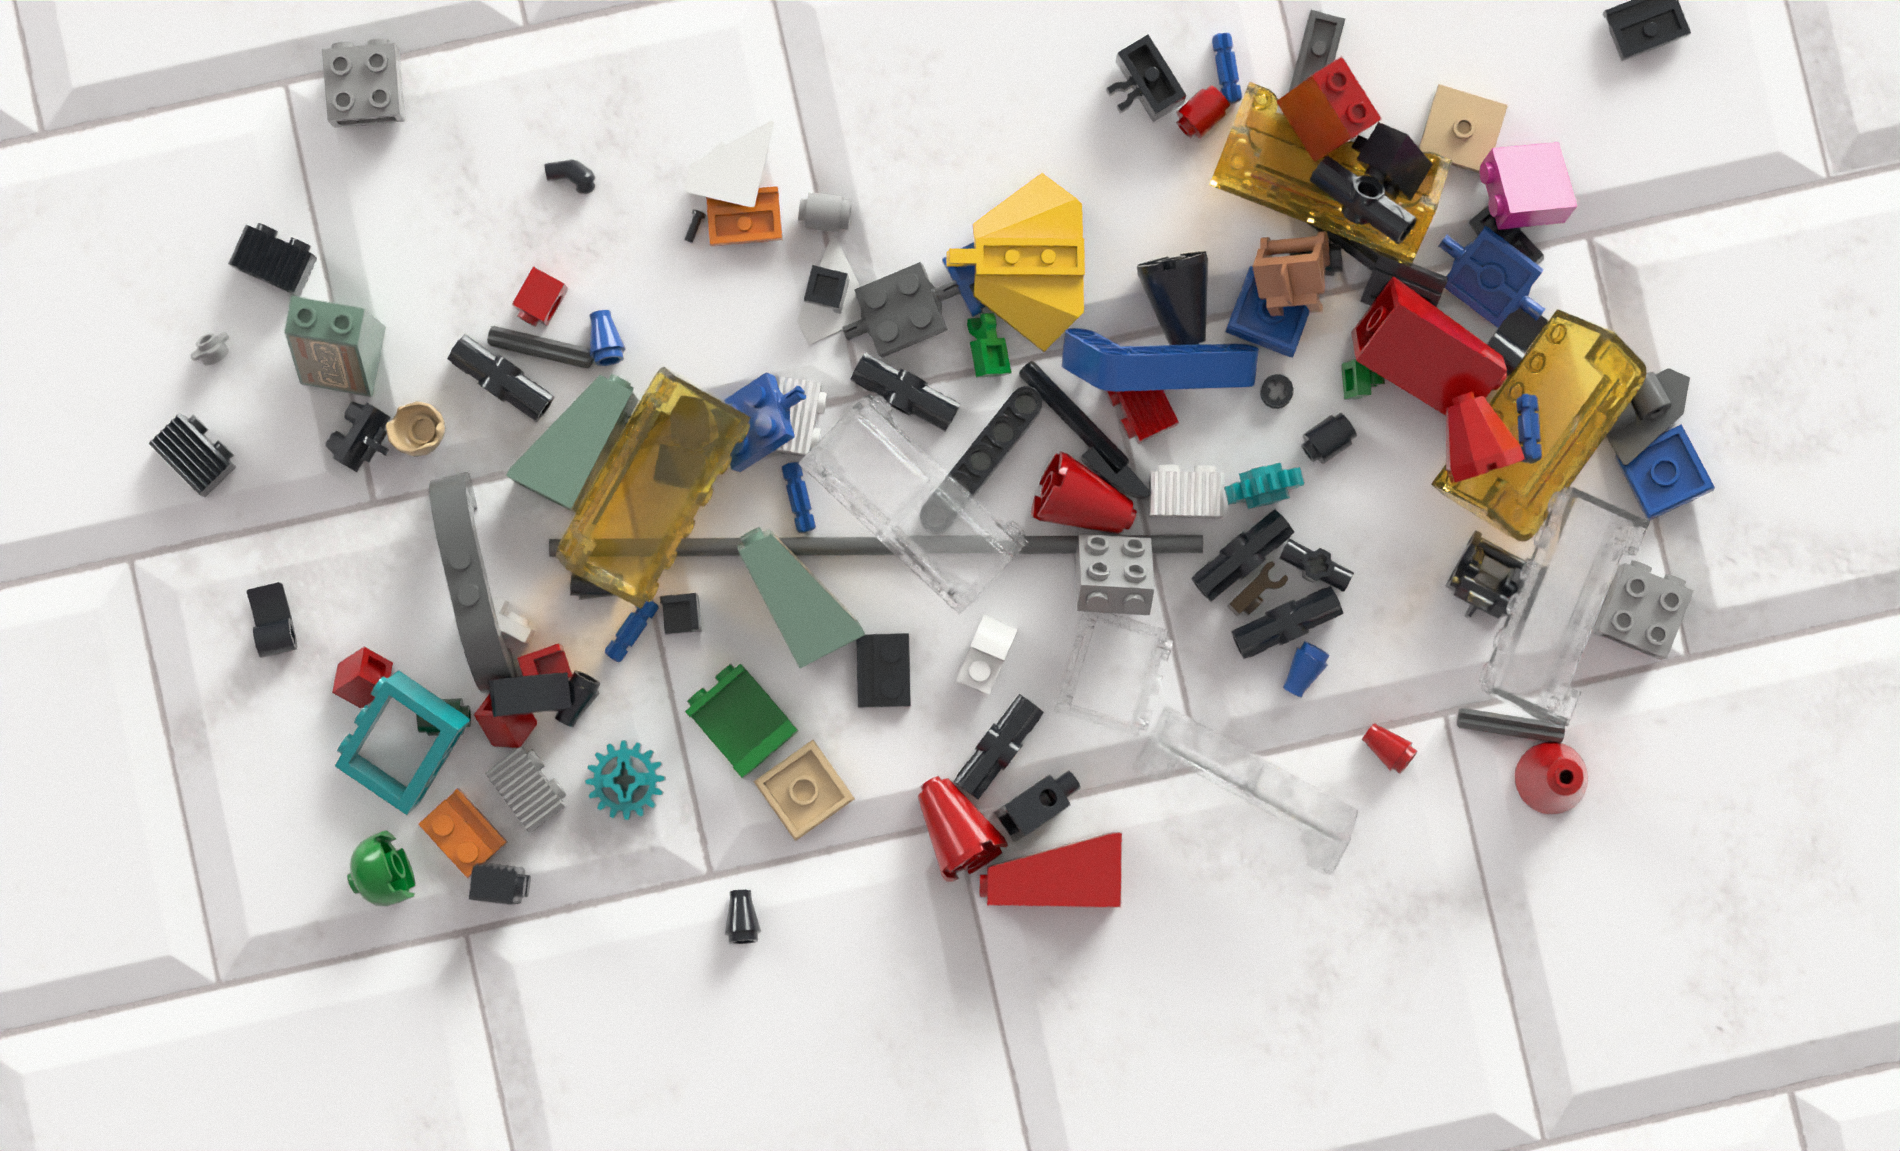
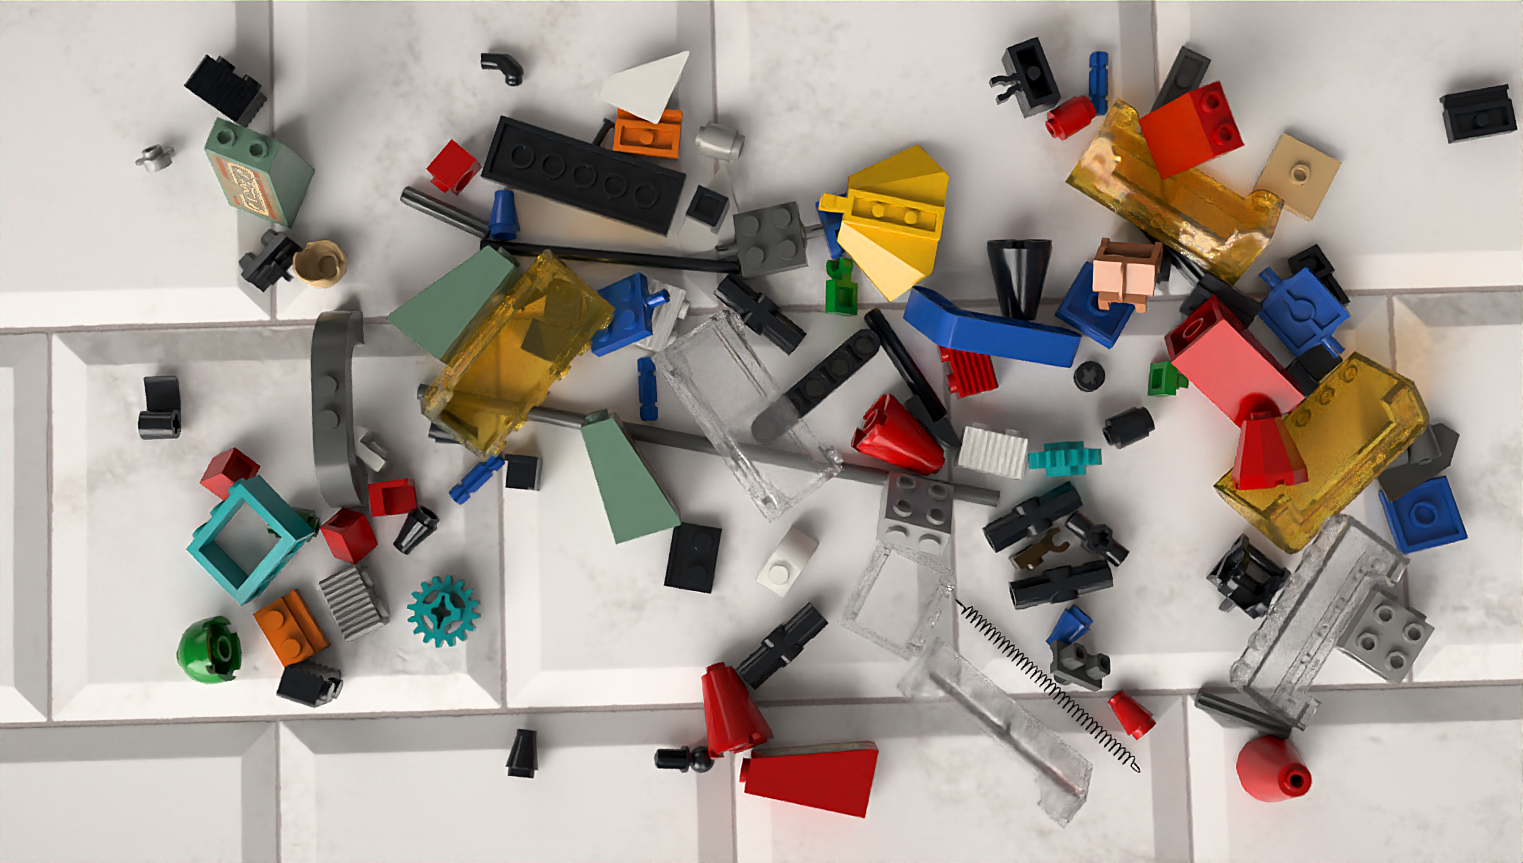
camera: 10 degrees right, 0 degrees up
black brick [149,413,236,497] -> none
black piece [447,334,555,422] -> none
black slope [489,672,572,717] -> none
green panel [685,664,799,778] -> none
tan plate [753,740,855,841] -> none
black torso [994,770,1081,842] -> none
black piece [1309,156,1417,244] -> none
black brick [1351,122,1433,201] -> none
brick [1479,142,1578,230] -> none
blue axle [1516,394,1542,464] -> none
none -> black plate [480,115,687,238]
none -> black piece [480,239,740,275]
none -> black axle [654,746,715,773]
none -> black piece [955,599,1140,773]
none -> dark grey hips [1050,640,1111,692]

